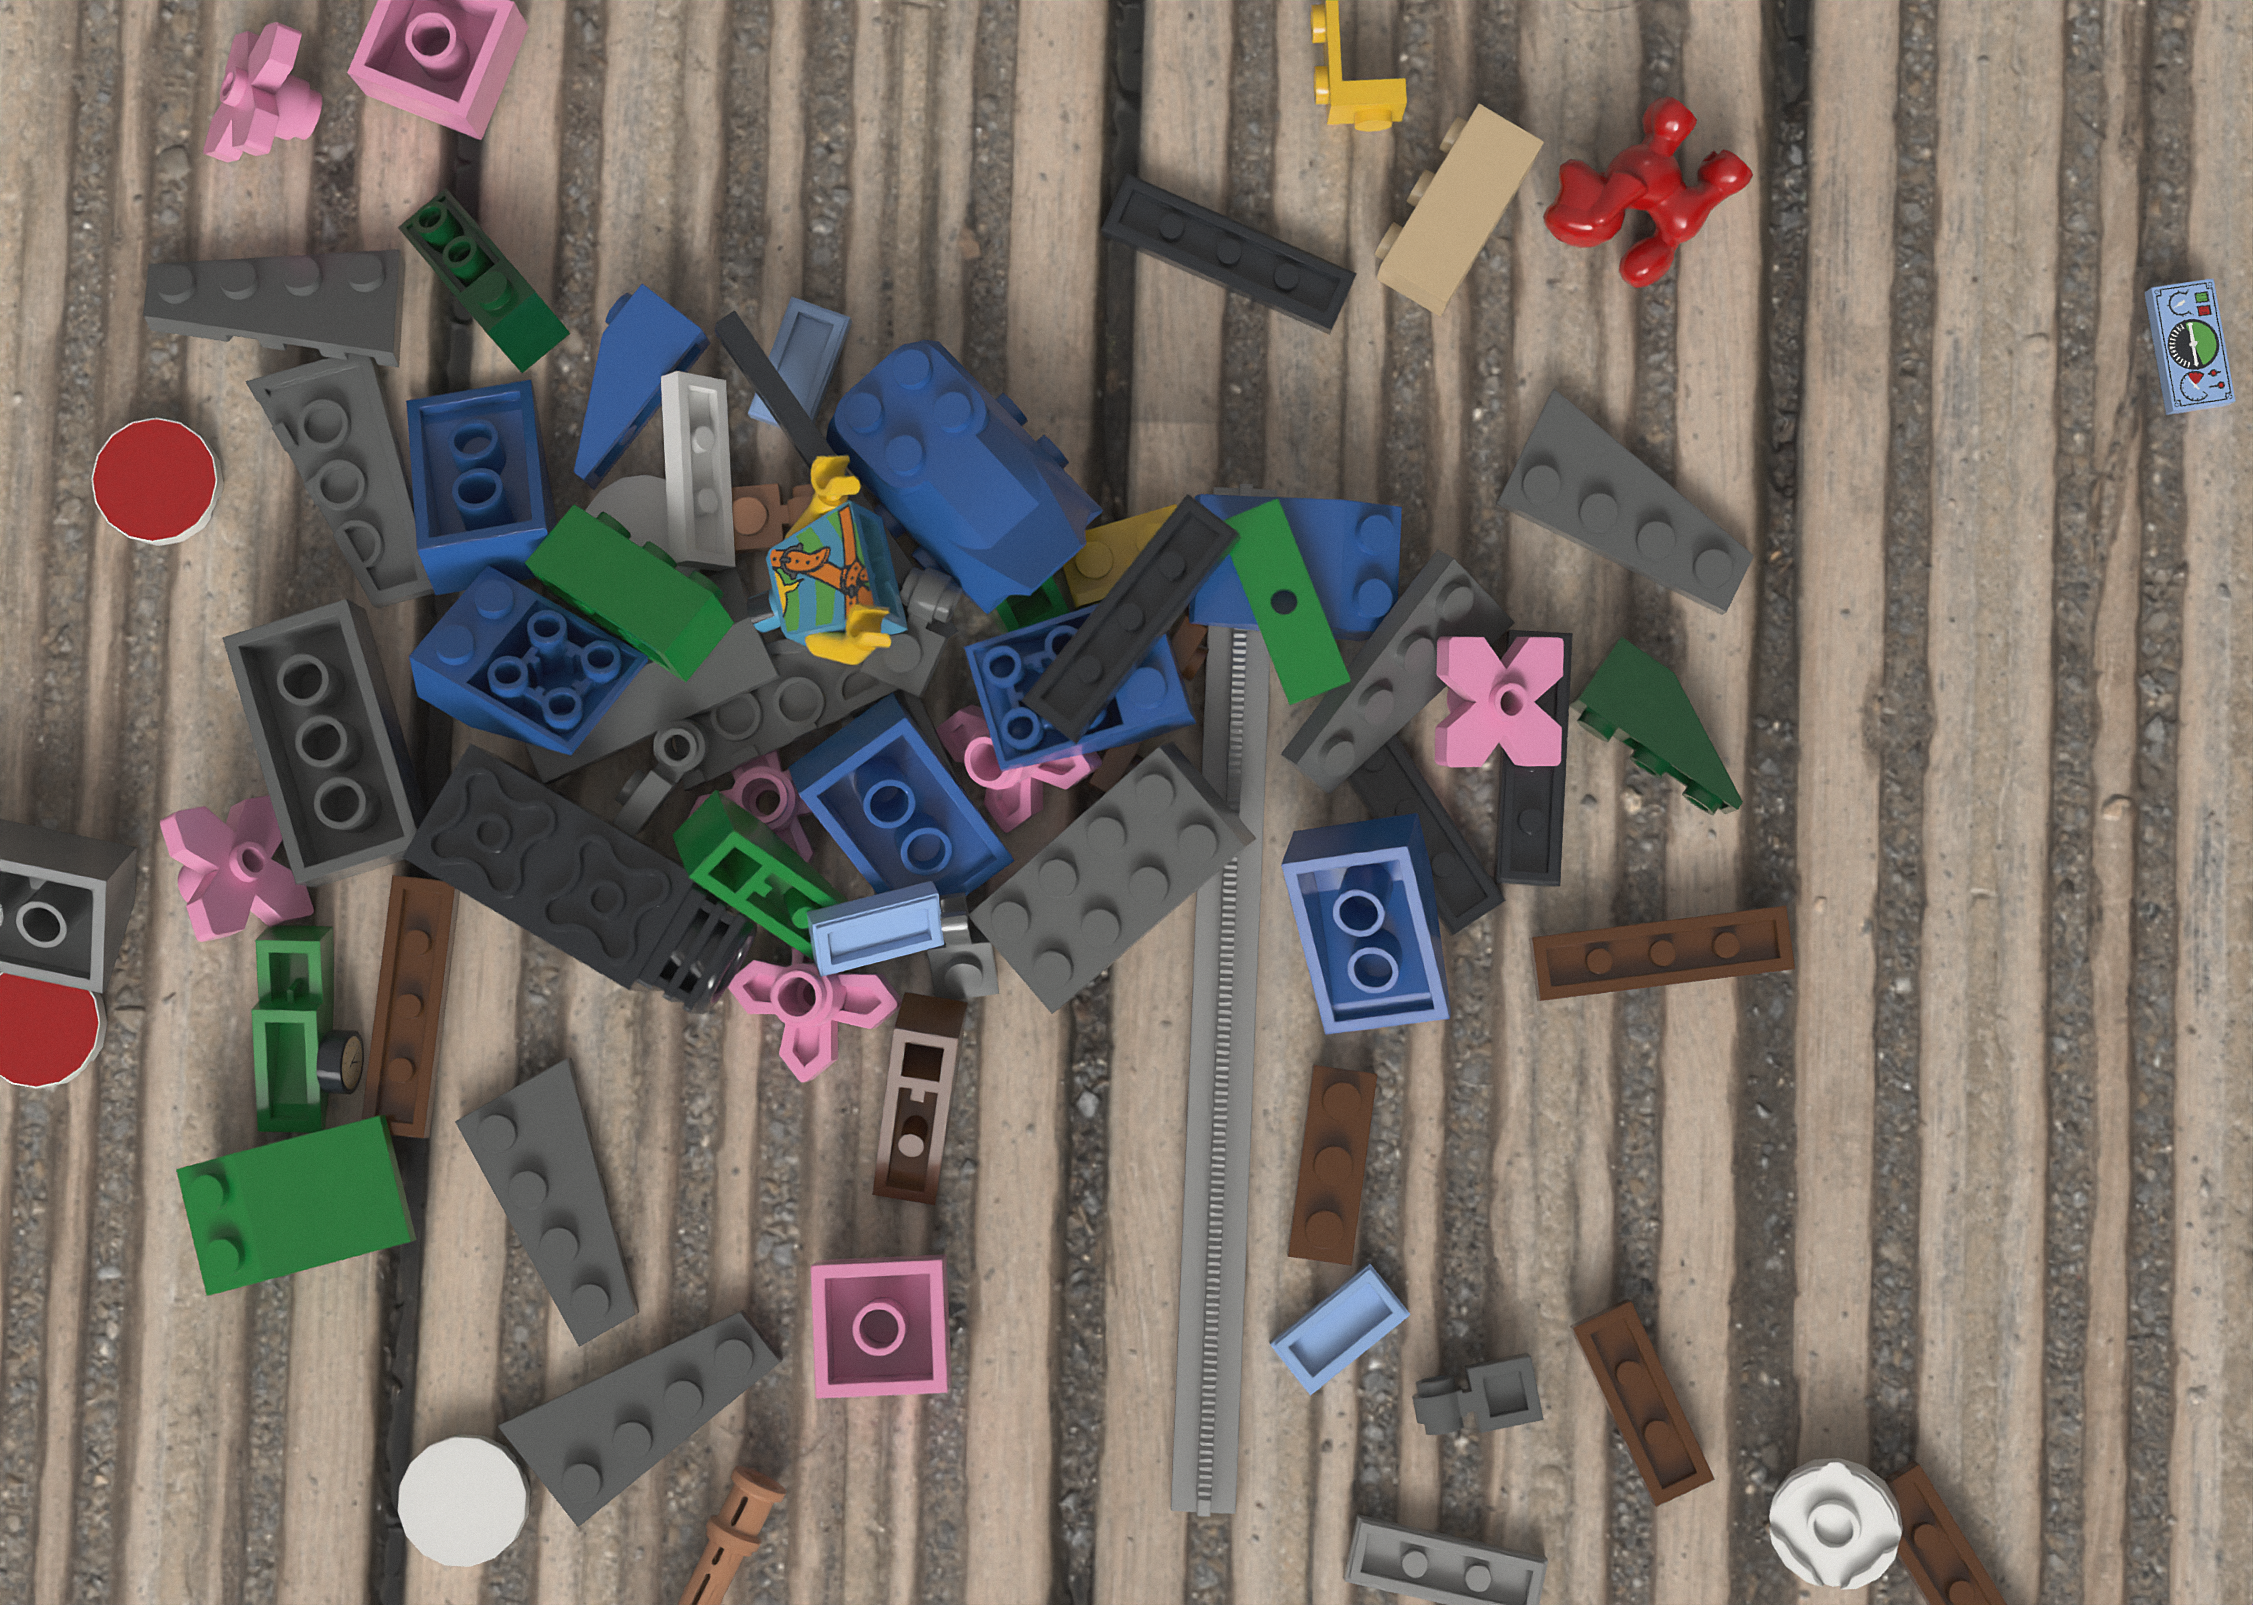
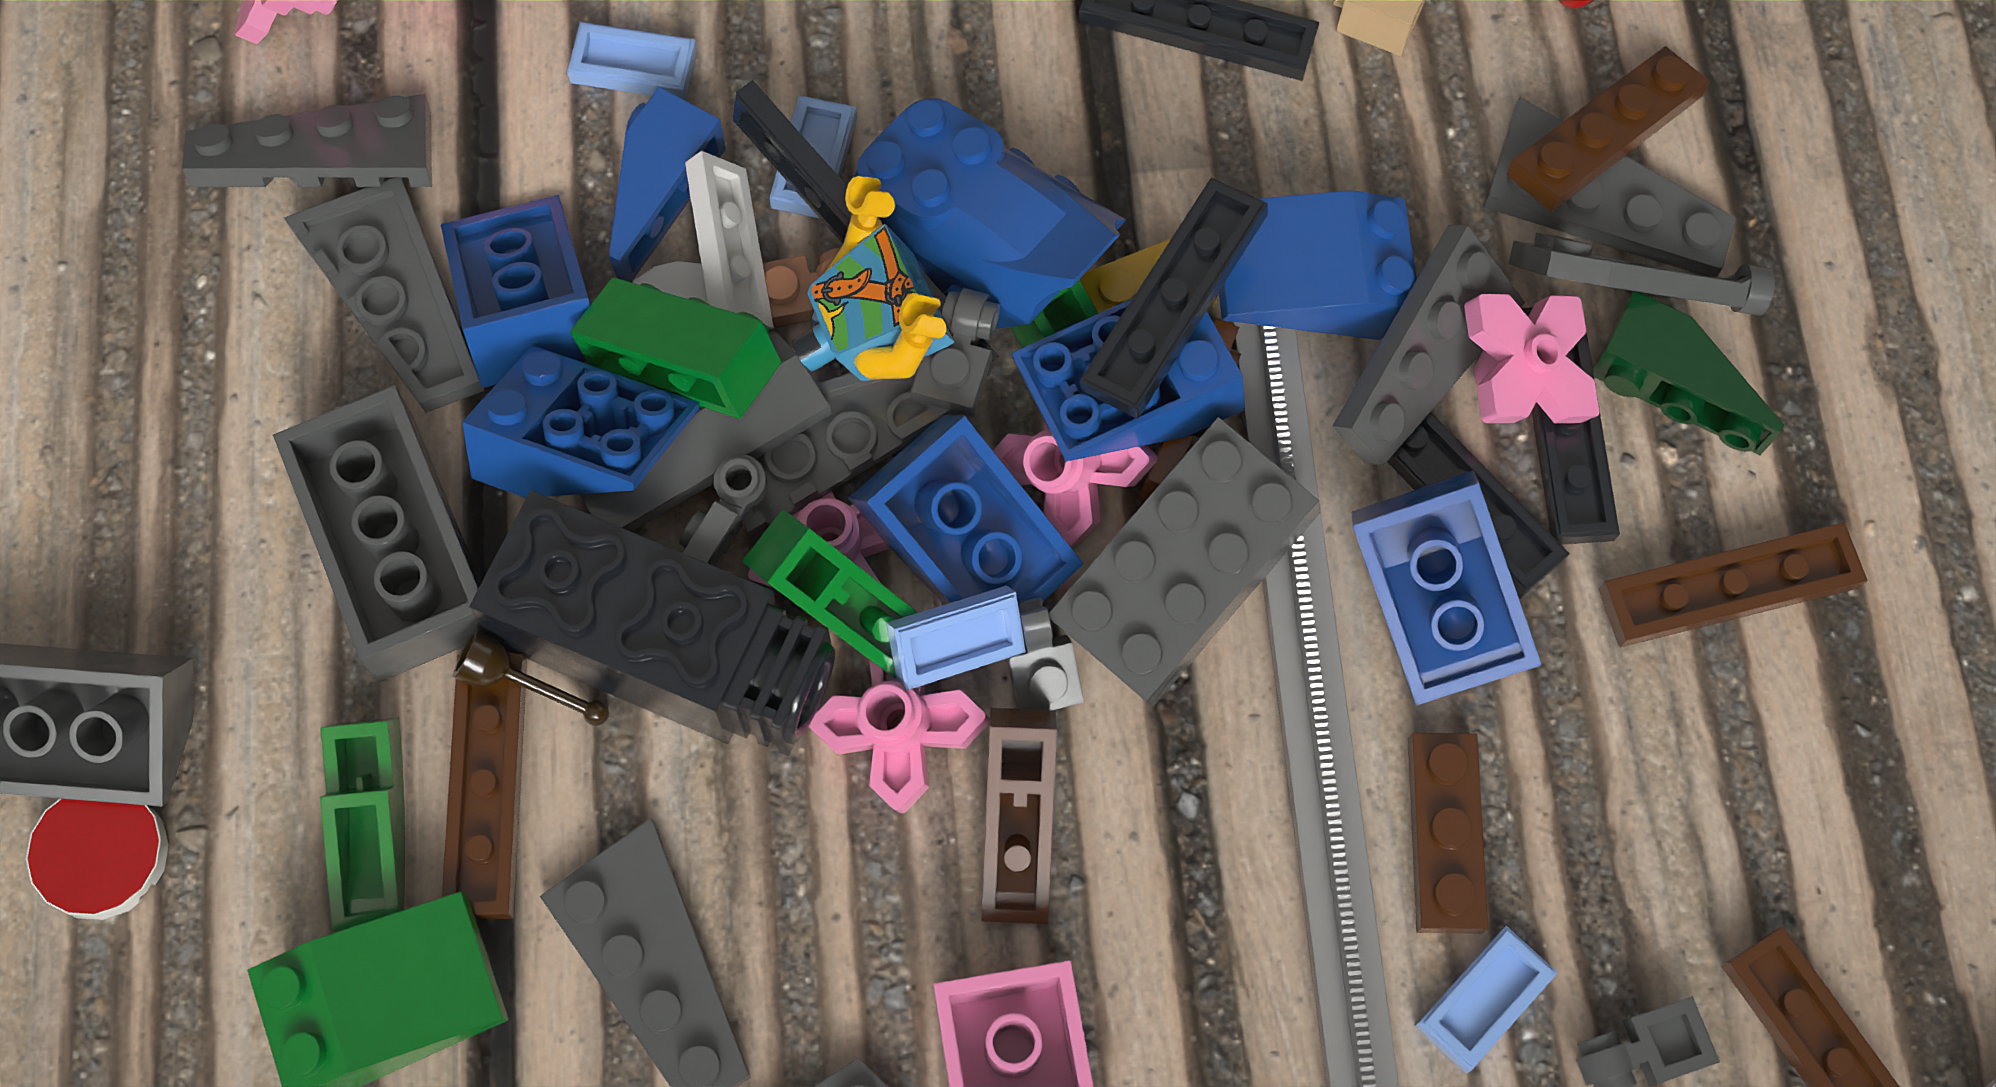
camera: 10 degrees left, 15 degrees down
red tile [91,417,224,546] -> none
bright pink plant [160,795,314,942] -> none
black tile [316,1029,364,1095] -> none
dark green slope [398,188,571,374] -> none
green tile [1223,498,1351,706] -> none
none -> dark brown hinge [453,629,609,726]
none -> light blue tile [567,22,697,100]
none -> reddish brown plate [1506,46,1710,212]
none -> dark grey plate [1508,233,1775,316]

